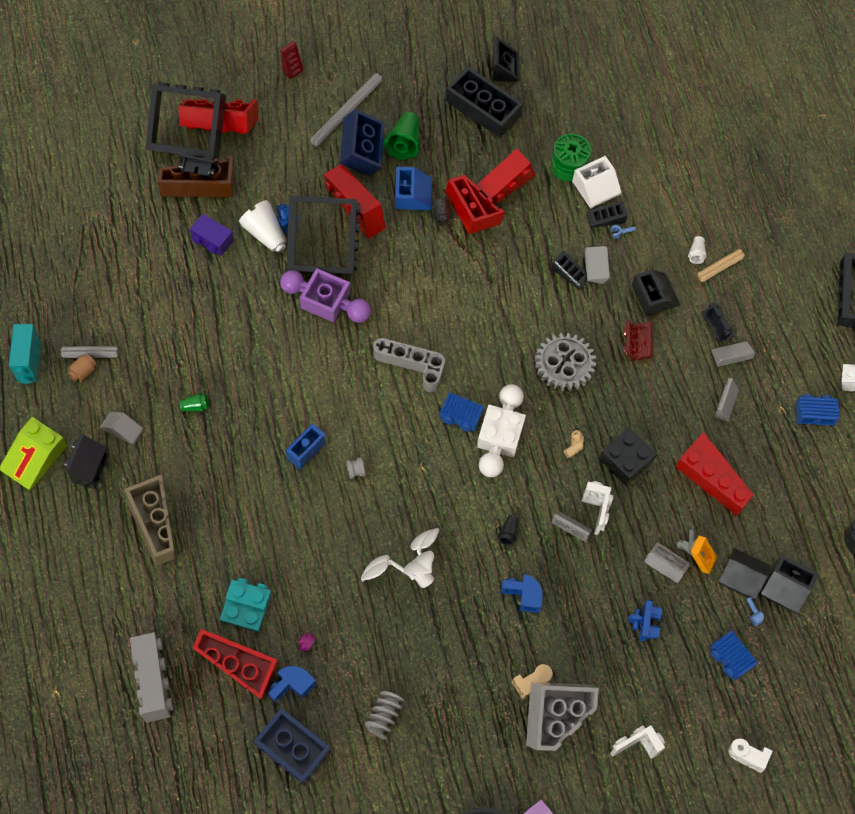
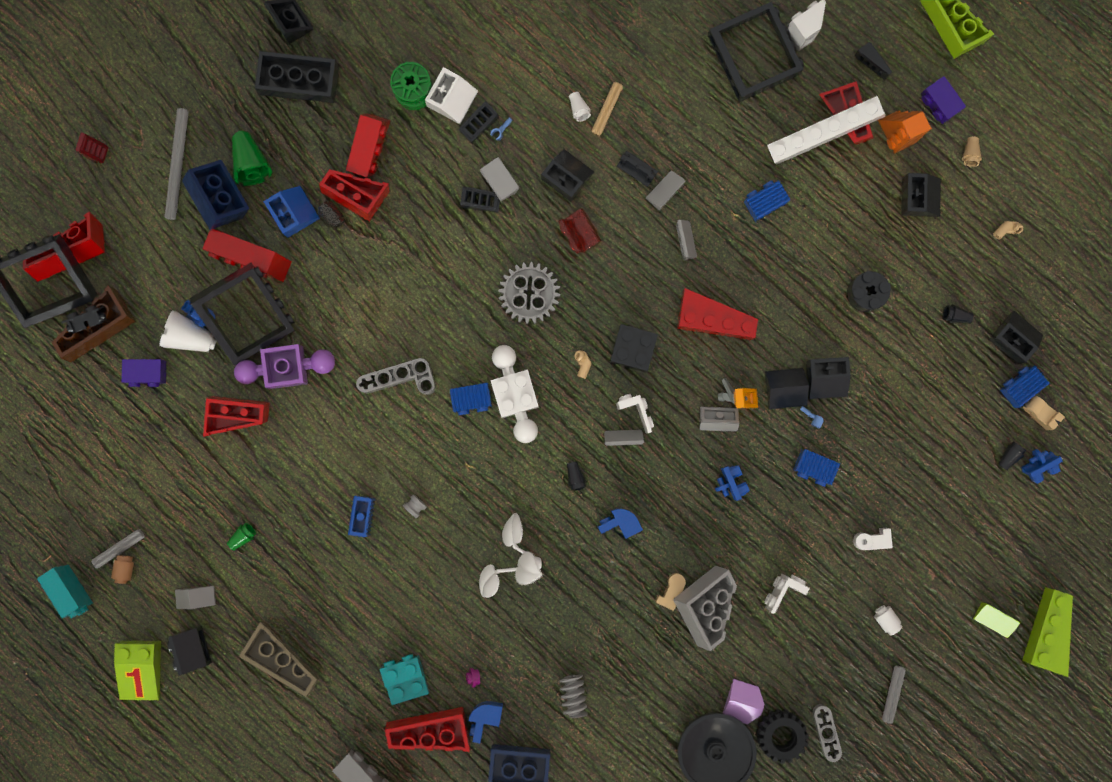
camera: 30 degrees left, 20 degrees up
none -> red wedge [203,396,270,437]

